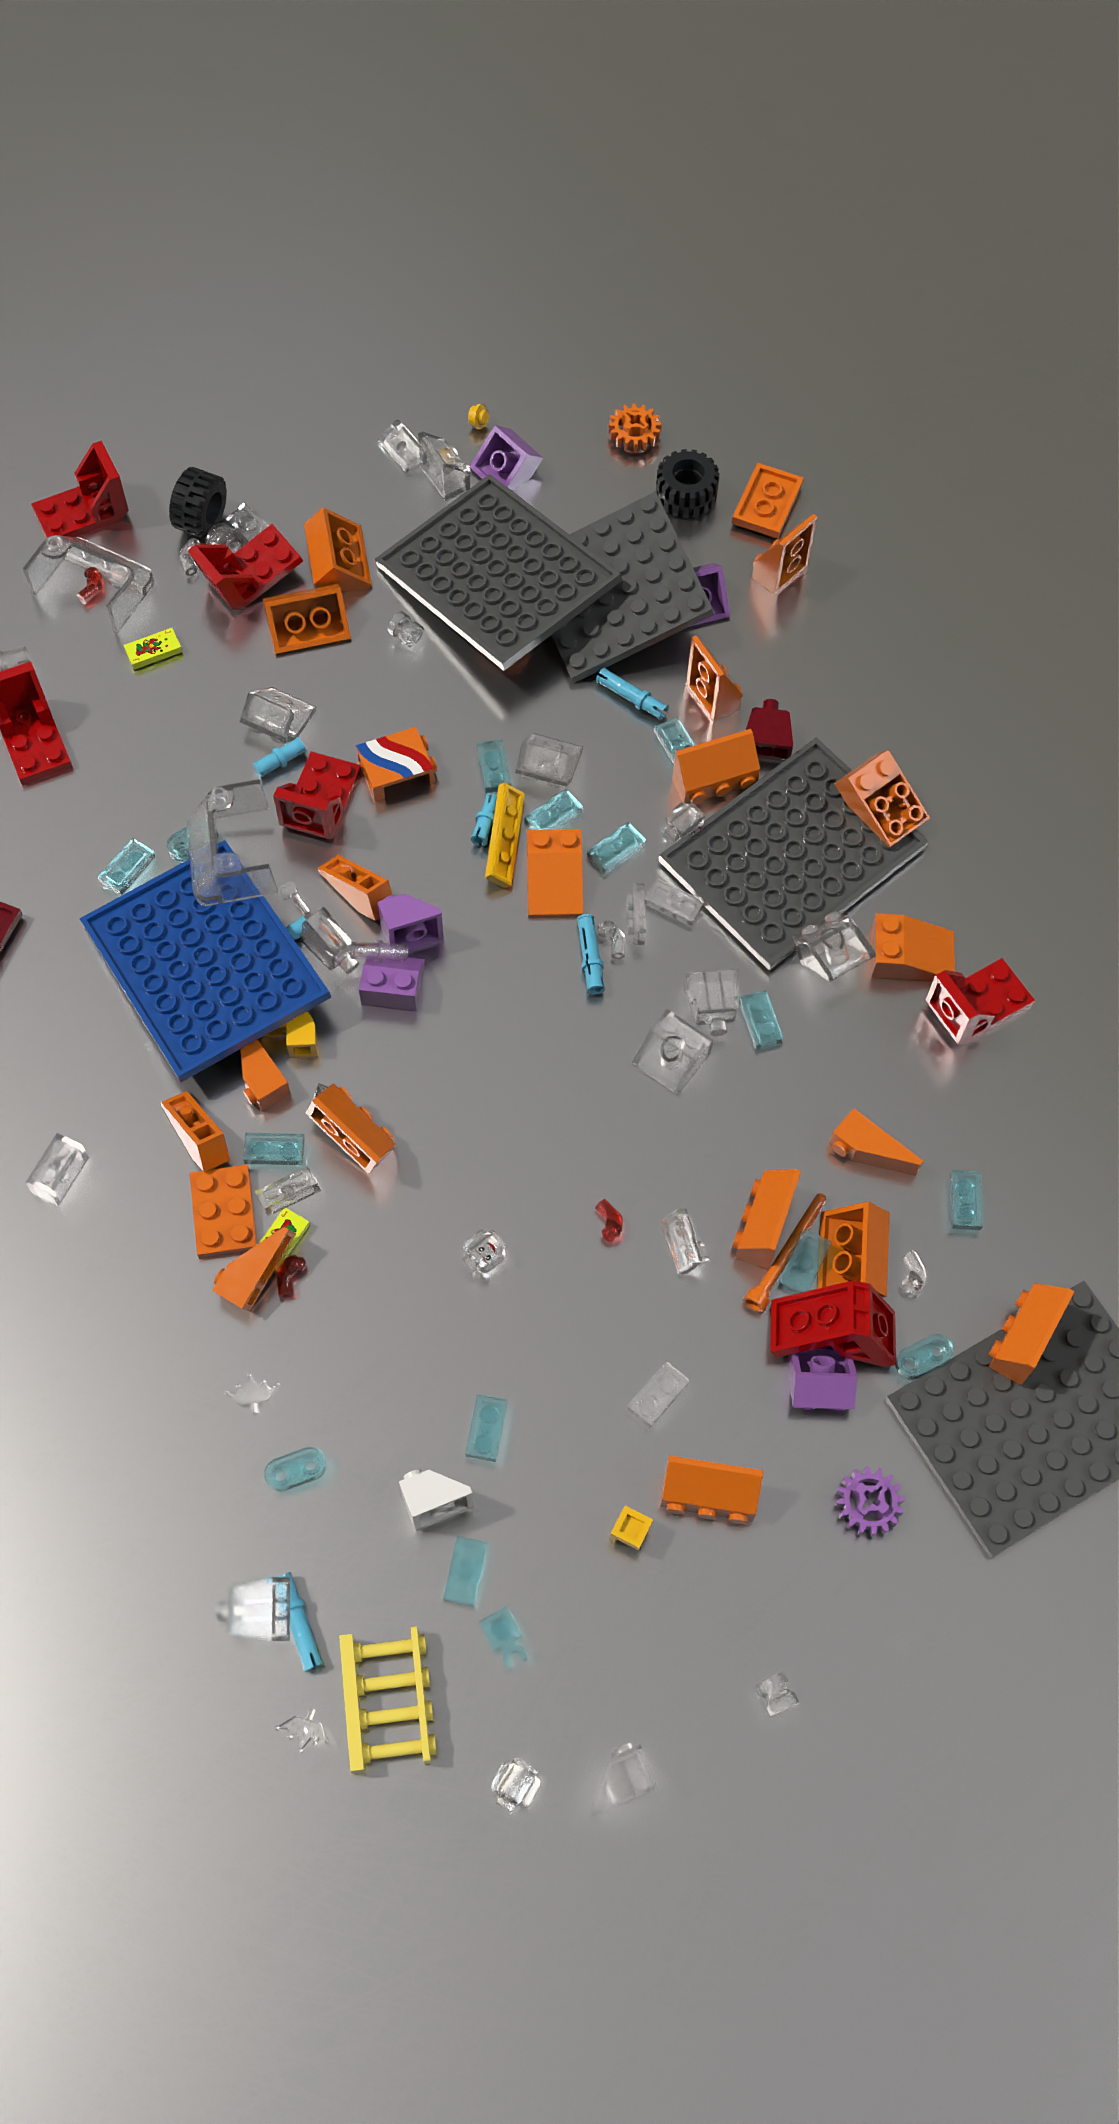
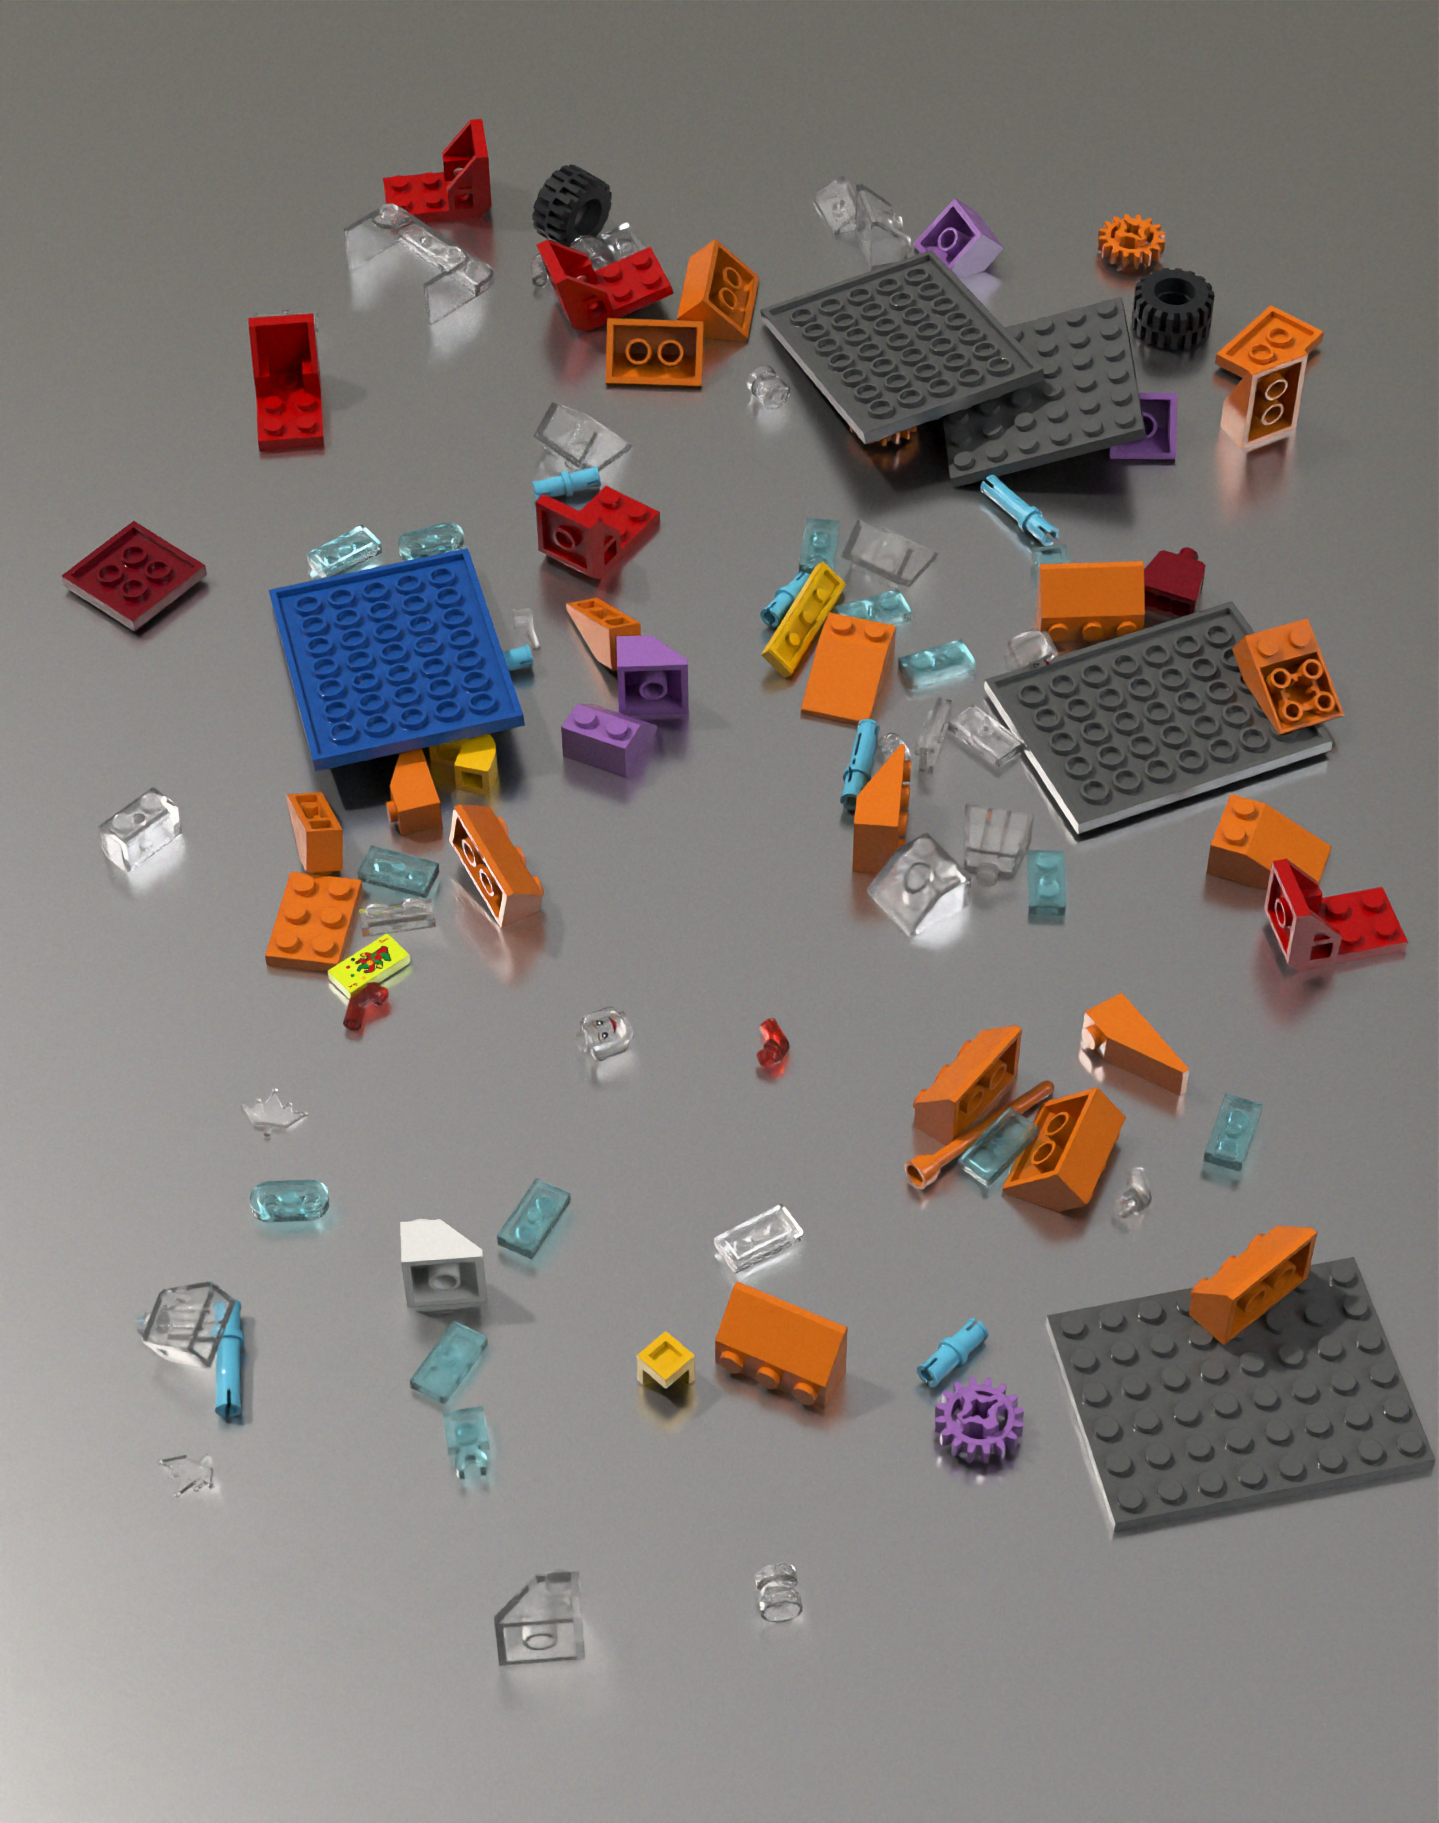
camera: 20 degrees right, 15 degrees down
clear red arm [77,567,103,604] -> none
neon yellow tile [123,628,182,670] -> none
clear windscreen [187,779,278,906] -> none
orange slope [212,1227,296,1311] -> none
clear torso [302,906,359,974] -> none
light yellow fence [339,1626,437,1774] -> none
clear pin [349,940,408,962] -> none
panel [355,726,438,802] -> none
yellow plate [468,404,489,430] -> none
clear head [491,1757,540,1812] -> none
clear plate [661,1208,709,1275] -> none
orange slope [686,636,743,722] -> none
red bracket [770,1280,896,1367] -> none
medium lavender slope [789,1347,857,1411] -> none
clear slope [792,911,876,982] -> none
clear light blue plate [895,1334,954,1380] -> none
none -> orange slope [852,745,912,874]
none -> medium azure pin [917,1318,989,1387]

